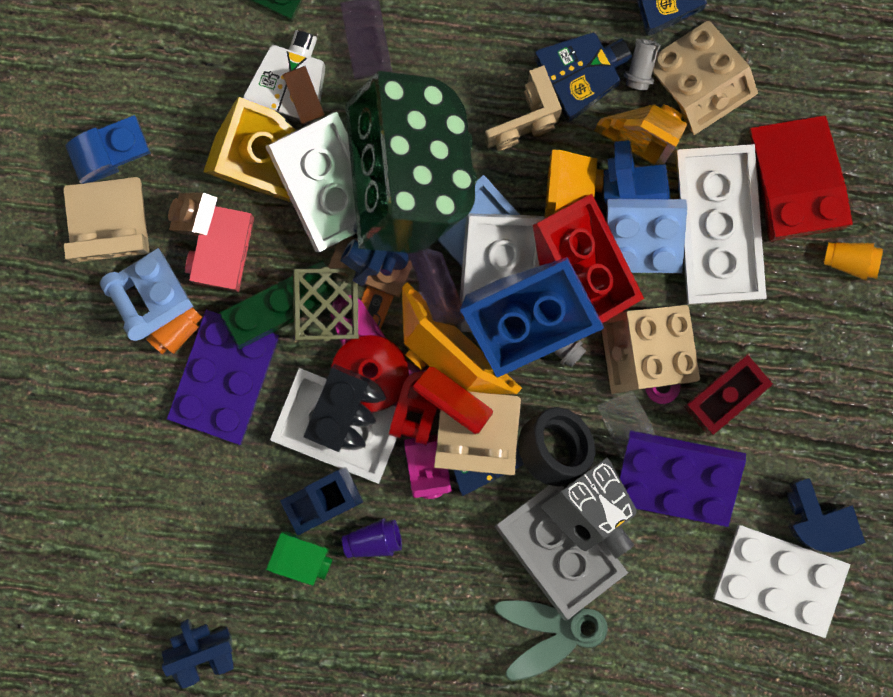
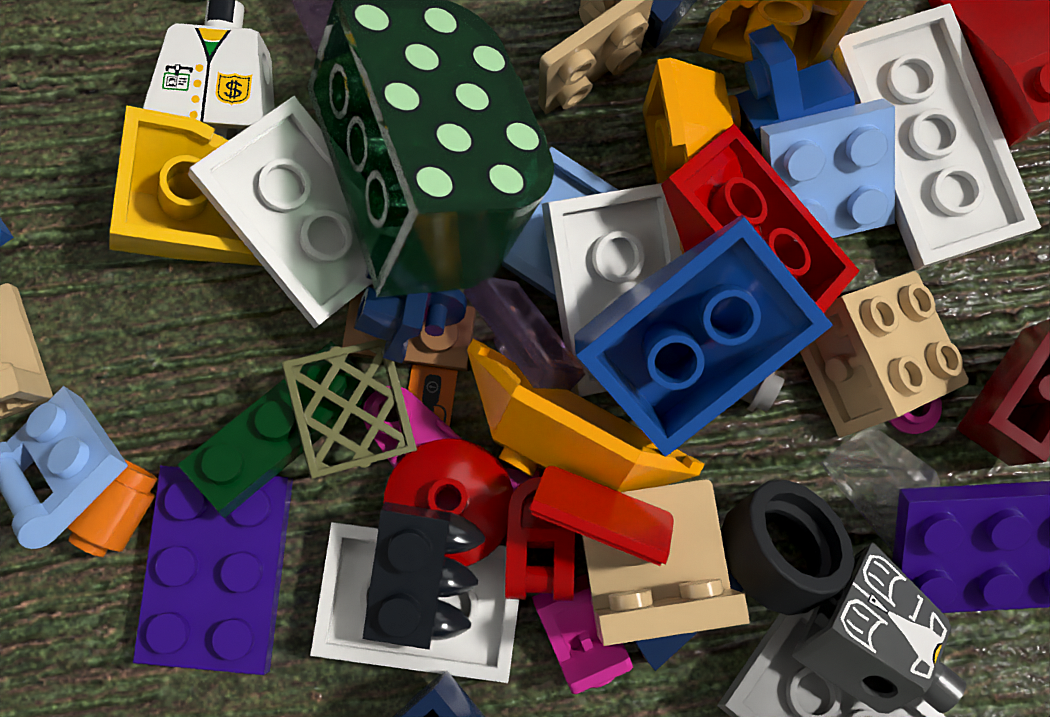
camera: 20 degrees left, 5 degrees down
medium nougat plate [168,193,218,236] -> none
coral brick [185,206,254,293] -> none
reddish brown piece [282,66,325,124] -> none

